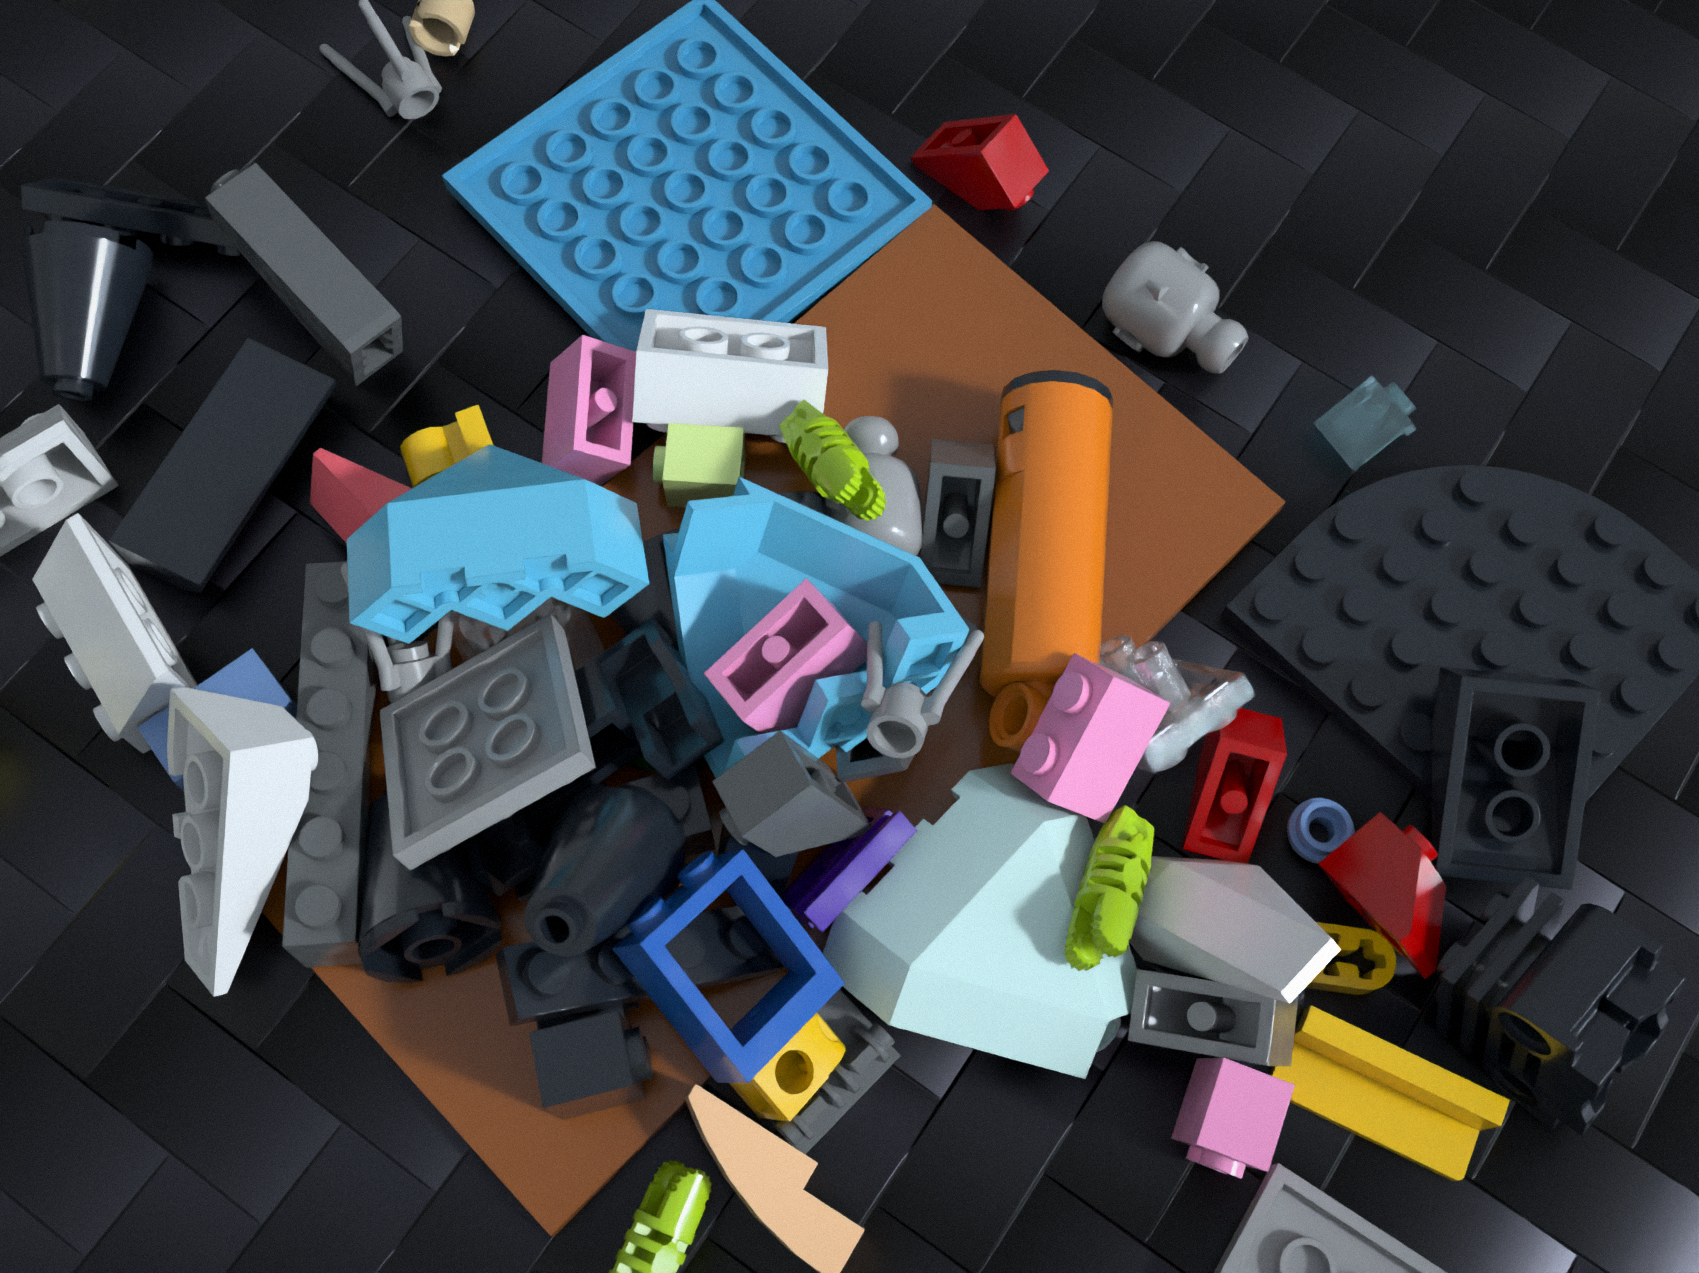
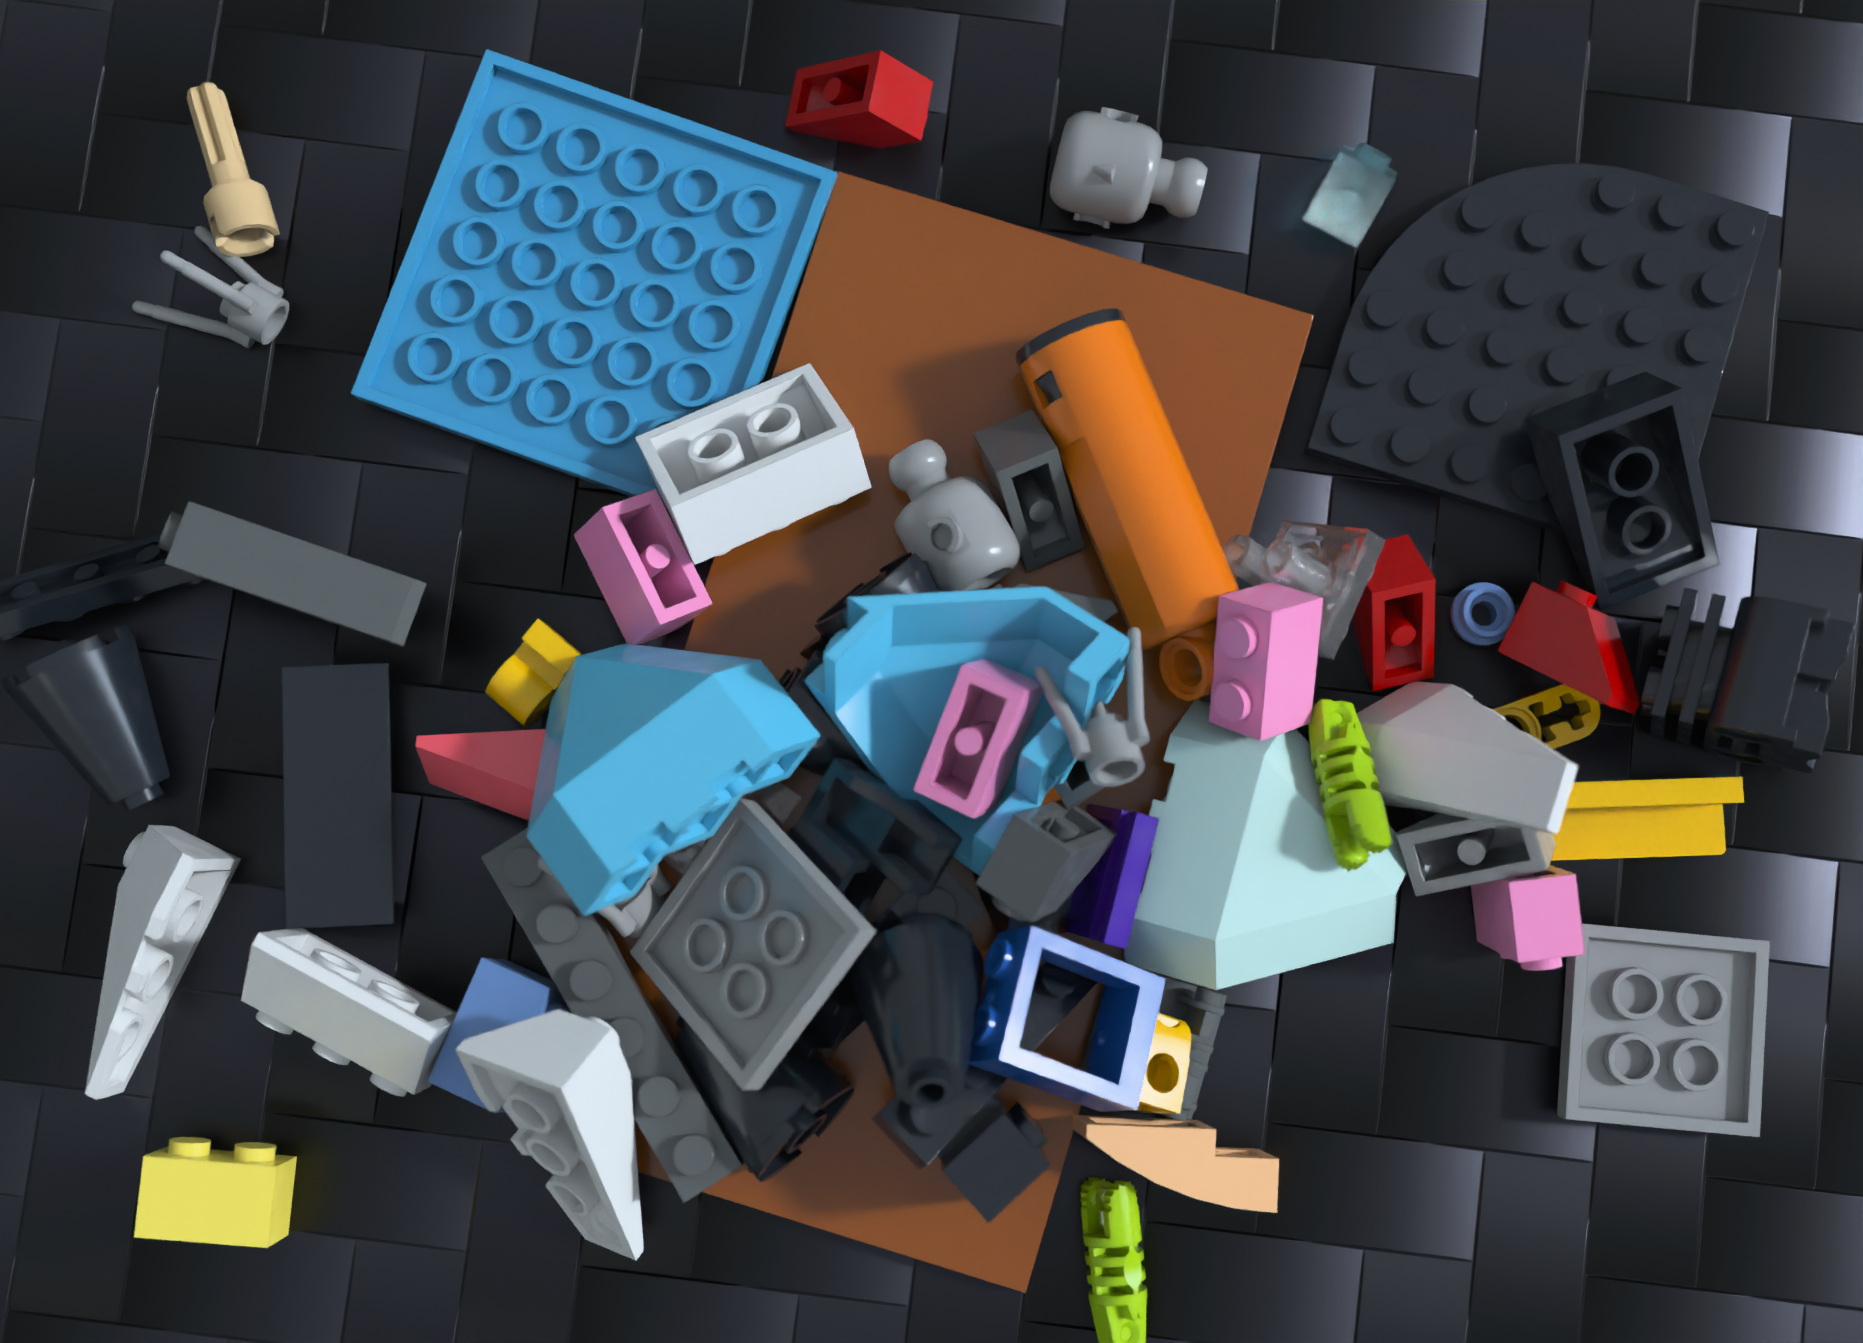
camera: 30 degrees left, 15 degrees up
yellowish green brick [653,423,746,508] -> none
lime hinge [779,399,887,522] -> none

